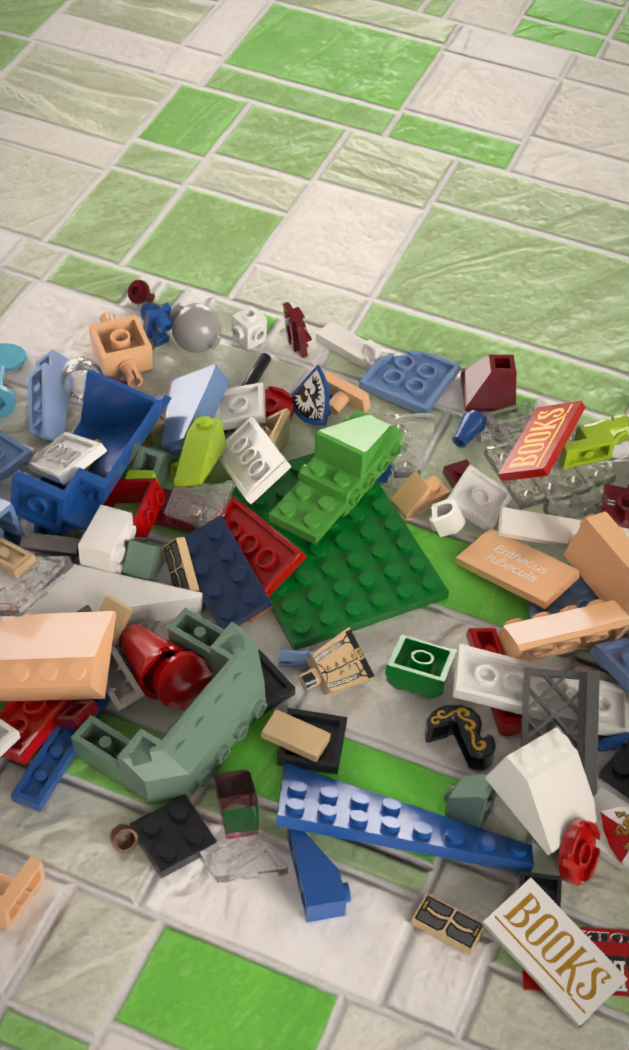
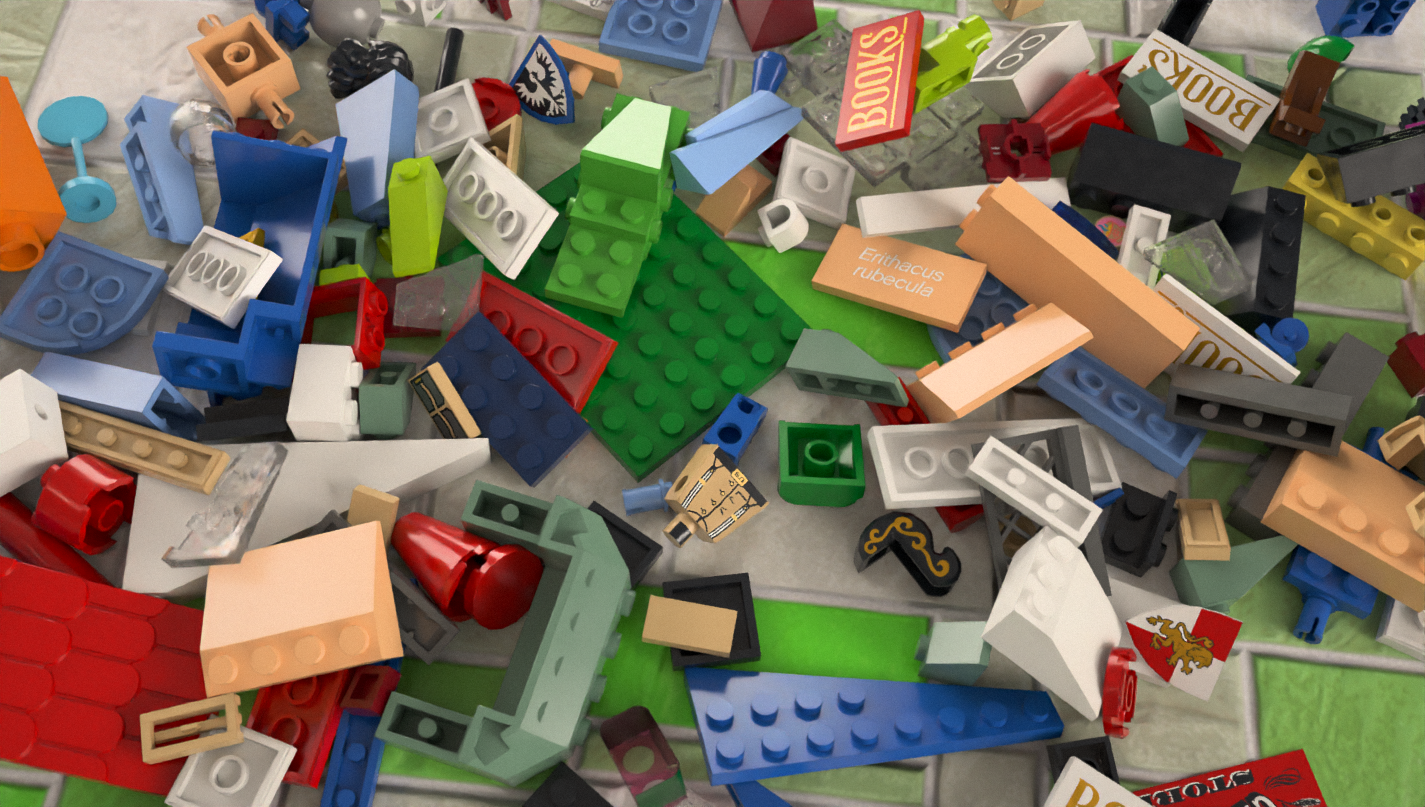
camera: 20 degrees left, 15 degrees up
none -> black hair [326,37,414,99]
none -> light blue wedge [669,90,807,195]
none -> blue leg [702,393,768,467]
none -> sand green slope [785,328,909,407]
none -> white hinge [965,436,1103,548]

